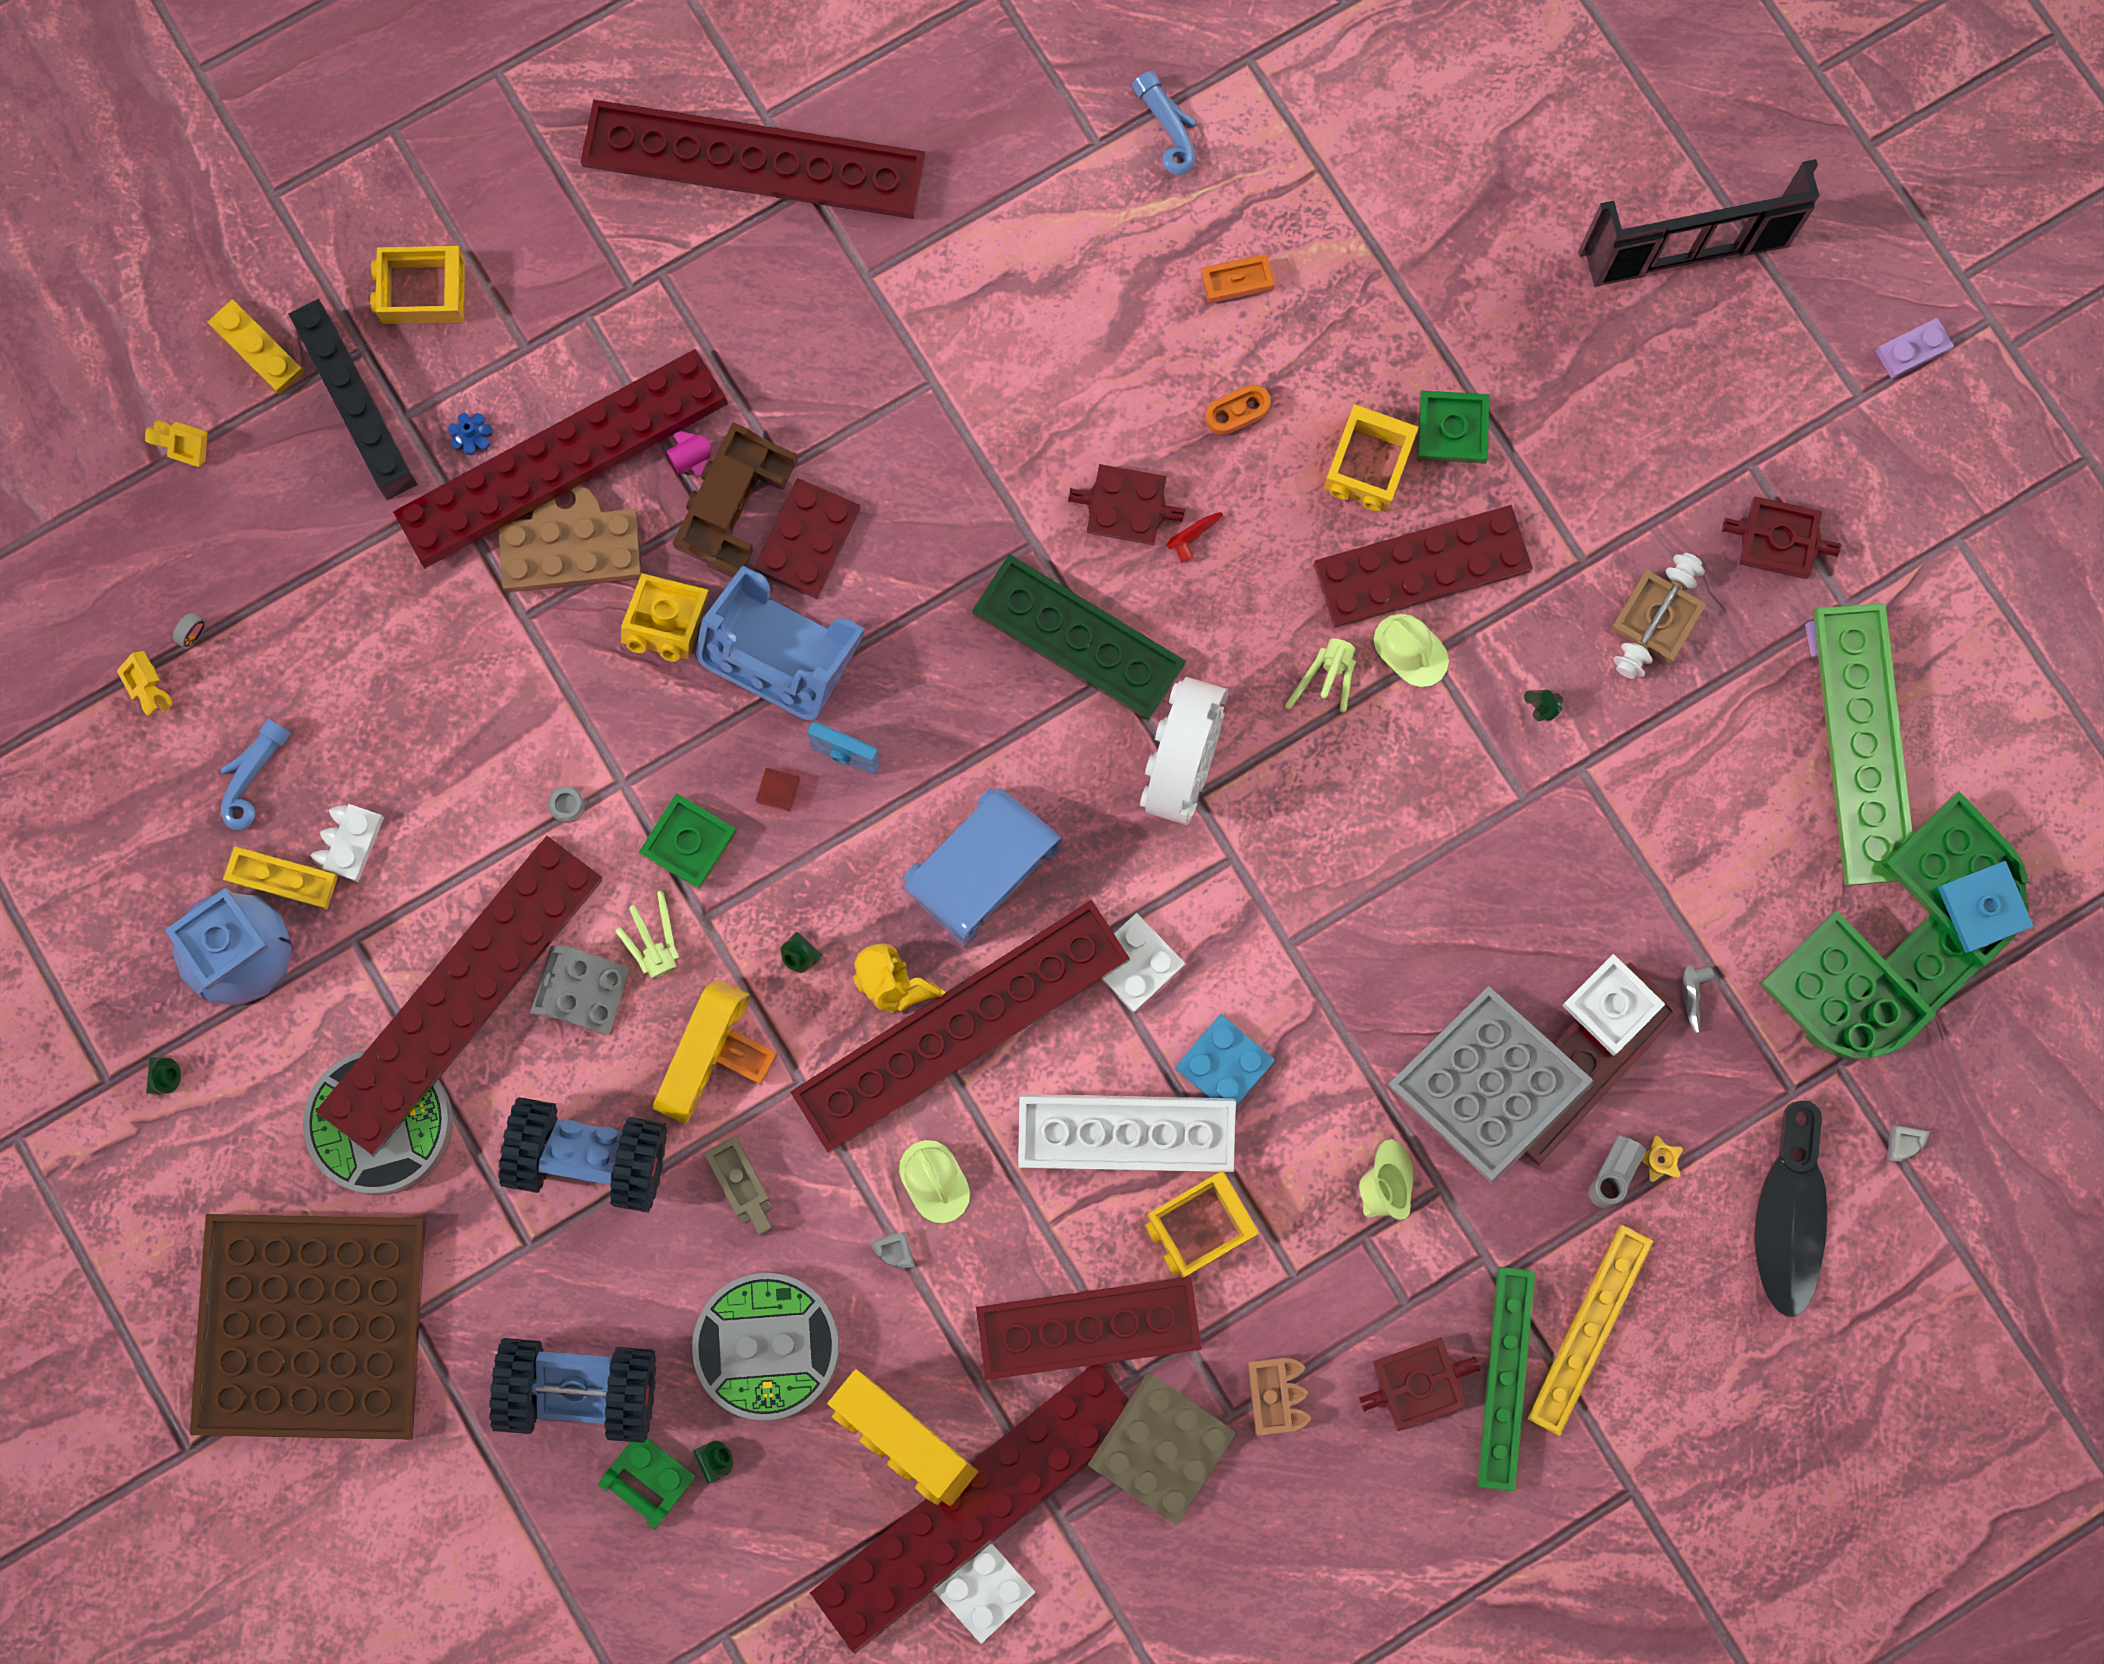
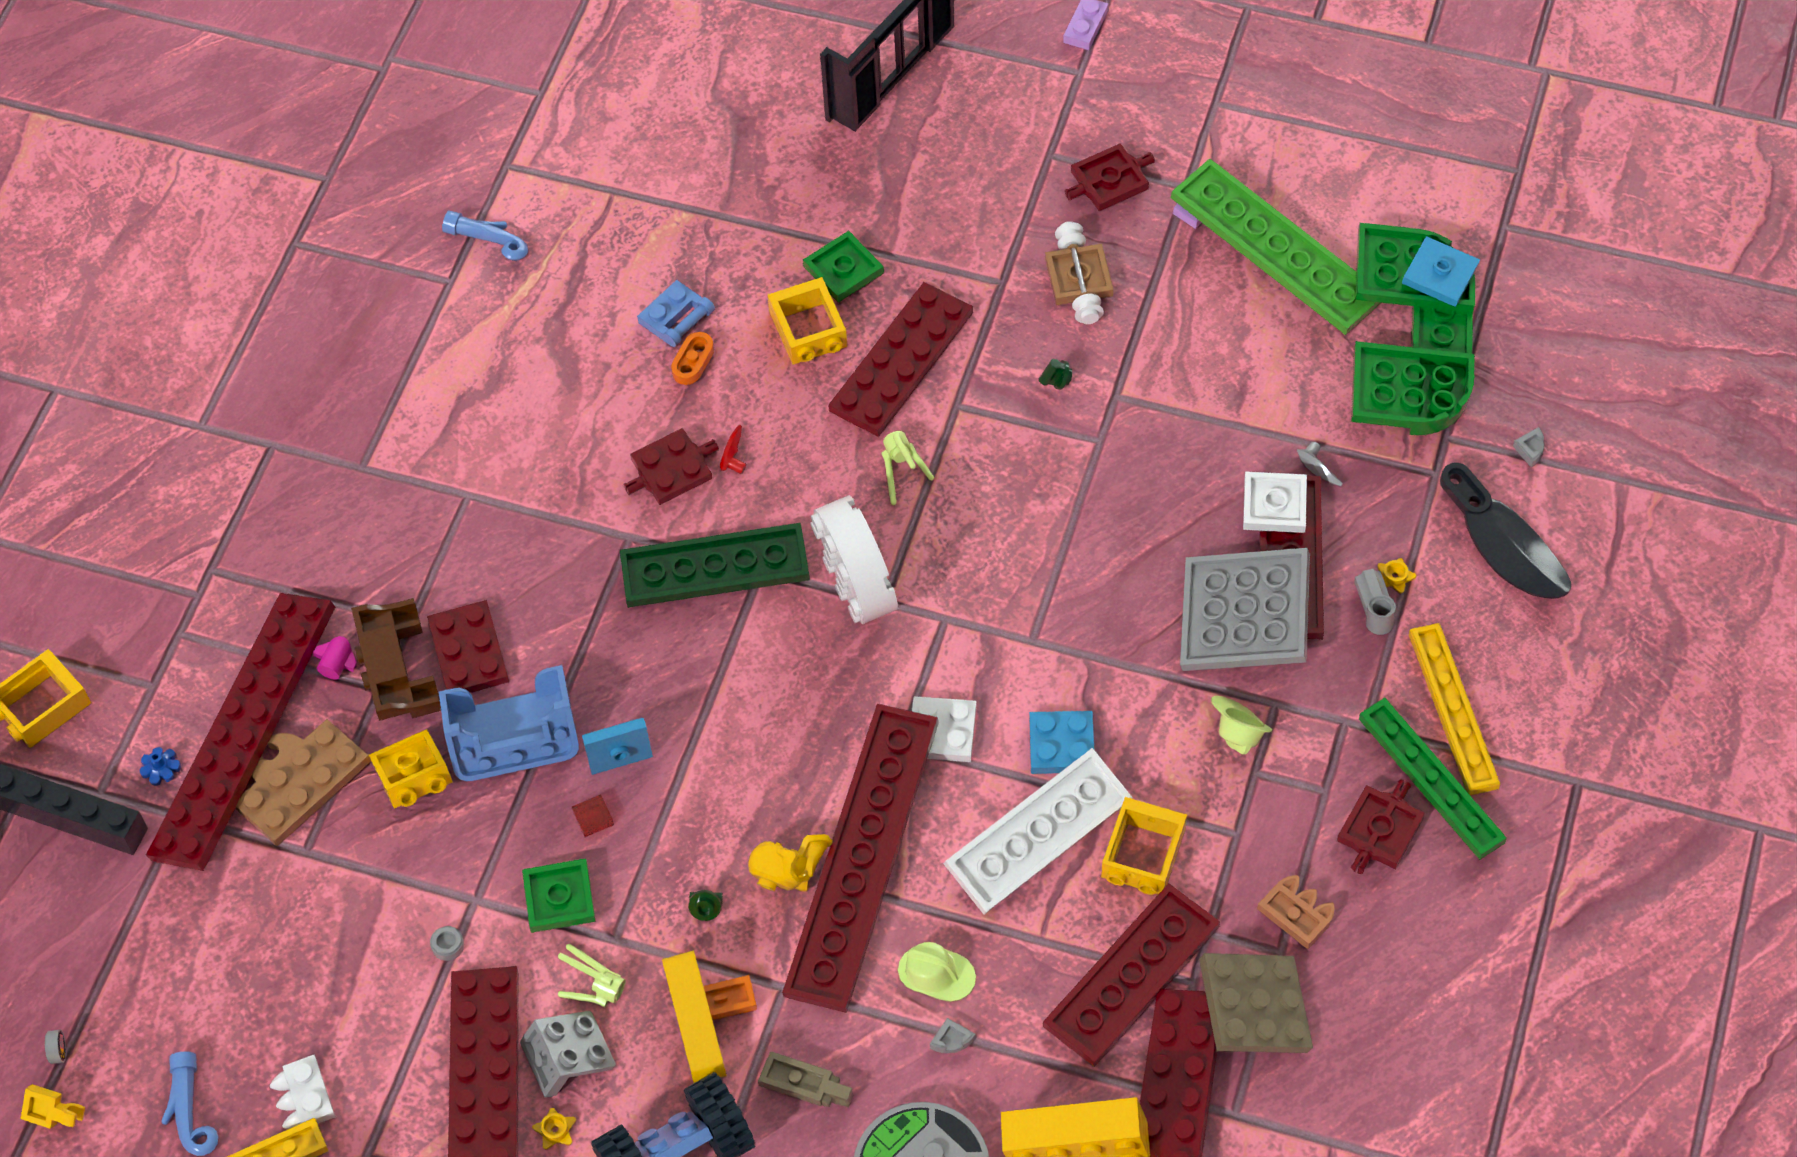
camera: 35 degrees left, 20 degrees down
dark red plate [581,99,925,219] -> none
medium blue windscreen [903,787,1063,948] -> none
orange plate [1200,254,1275,304] -> none
yellowish green piece [1374,614,1449,687] -> none
none -> yellow plate [532,1108,576,1150]
none -> medium blue plate [637,280,715,347]

